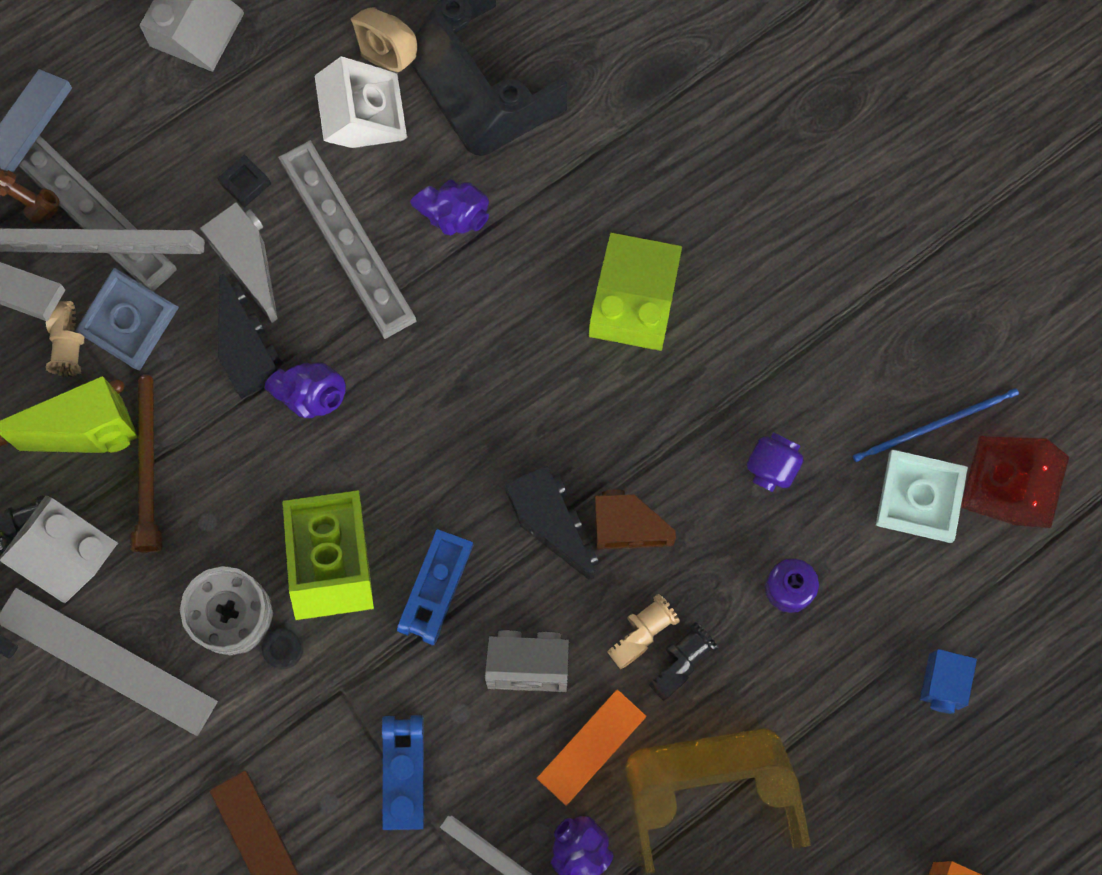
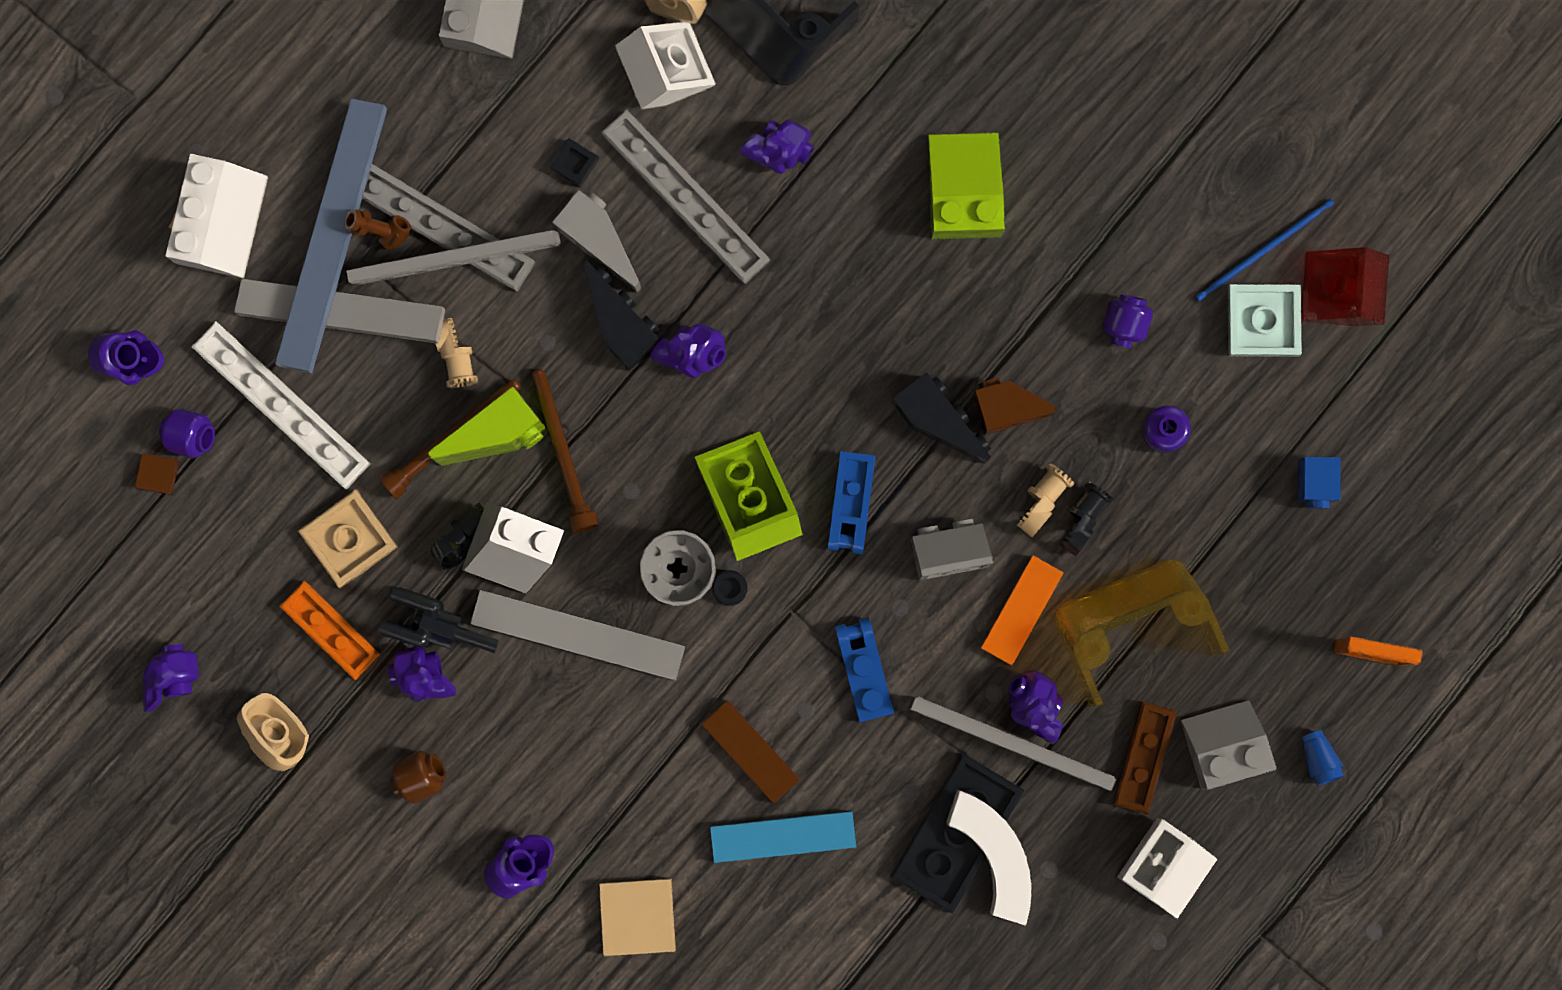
camera: 10 degrees left, 10 degrees up
sand blue tile [75,268,179,371] -> none

